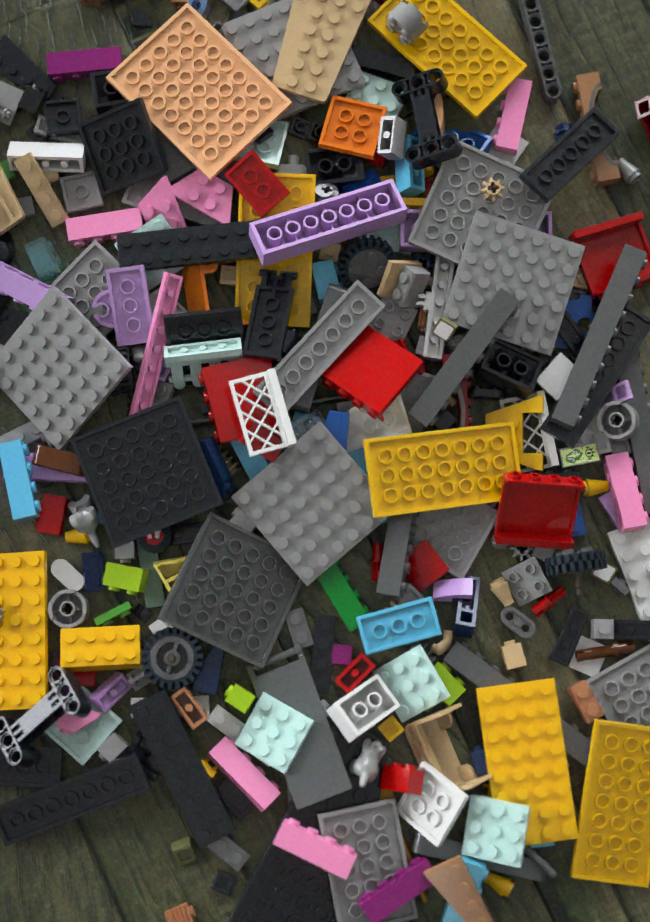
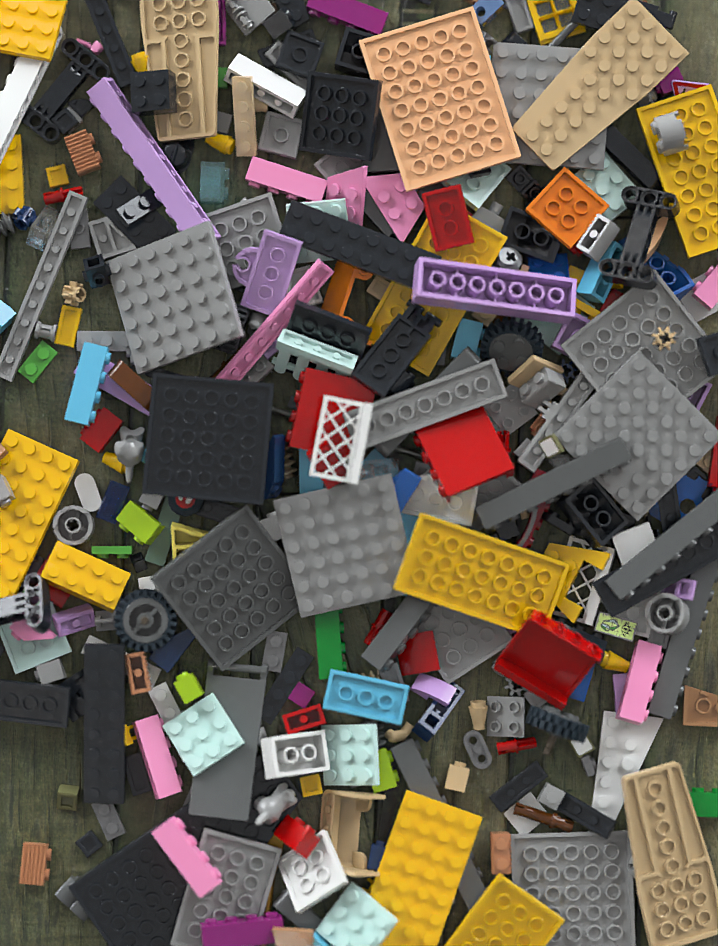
camera: 25 degrees right, 5 degrees up
none -> yellow cone [205,133,236,155]

